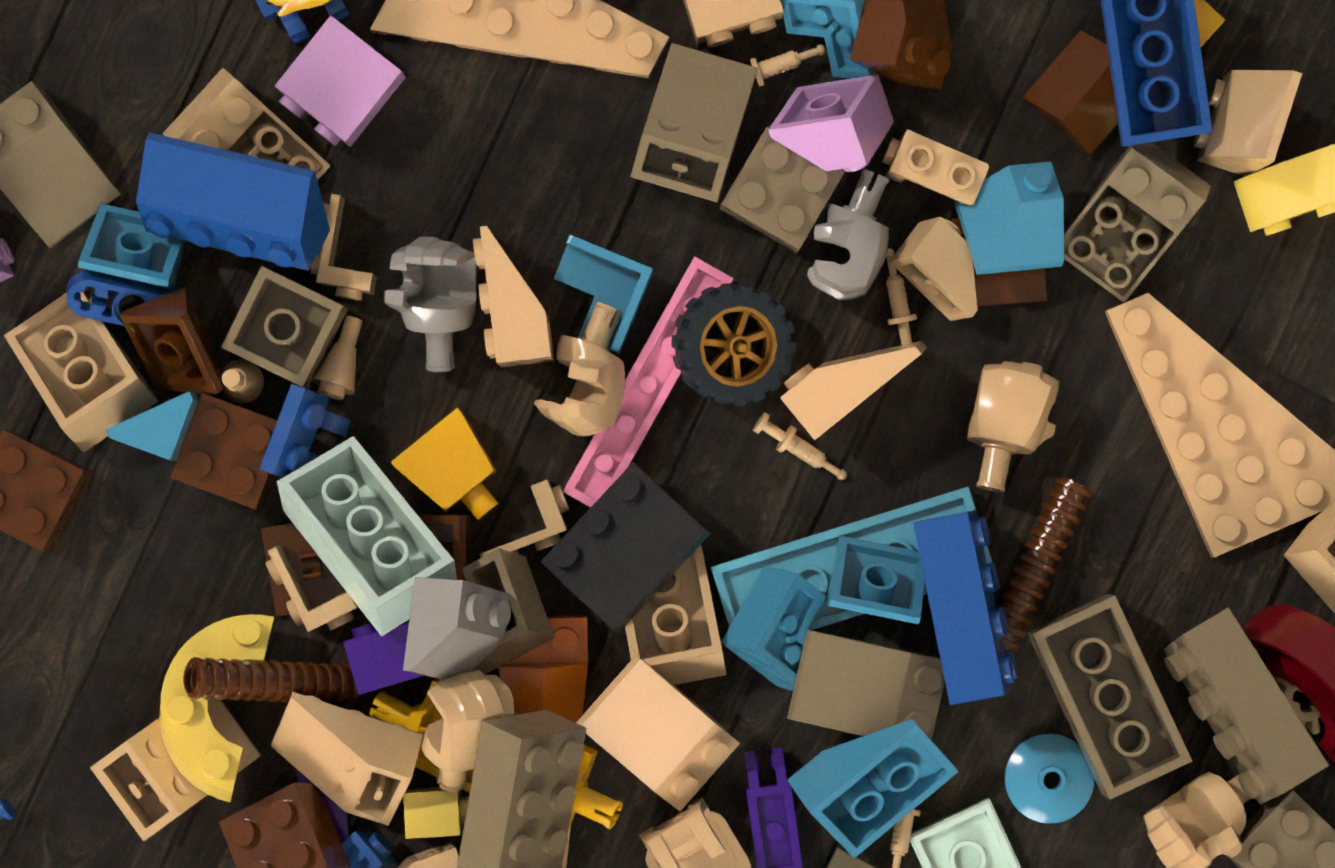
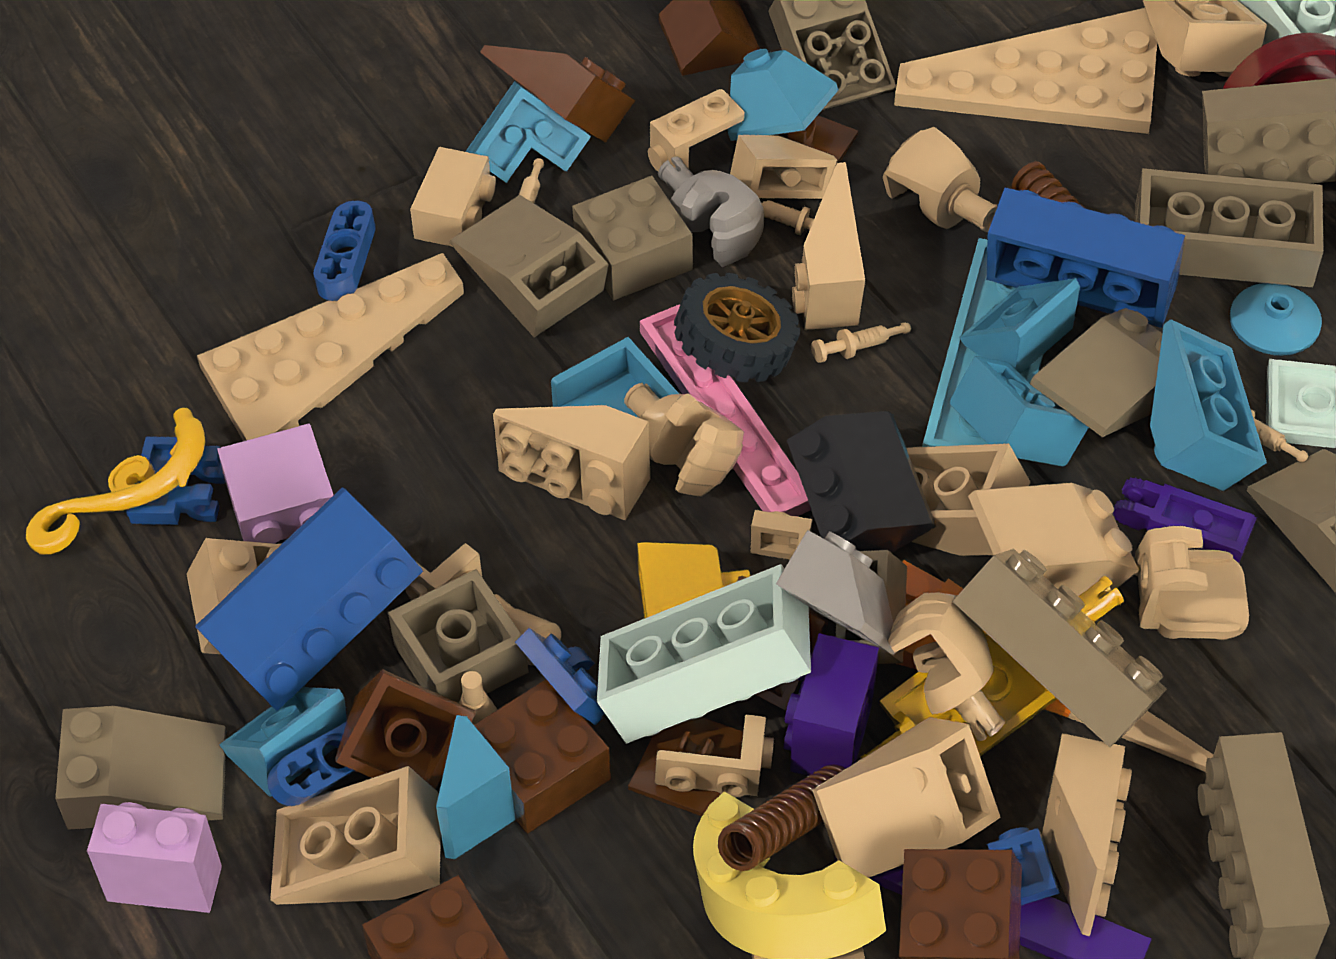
camera: 55 degrees left, 35 degrees down
light grey piece [384,237,478,372] -> none
light yellow brick [403,787,469,839] -> none
lavender slope [768,74,894,172] -> none

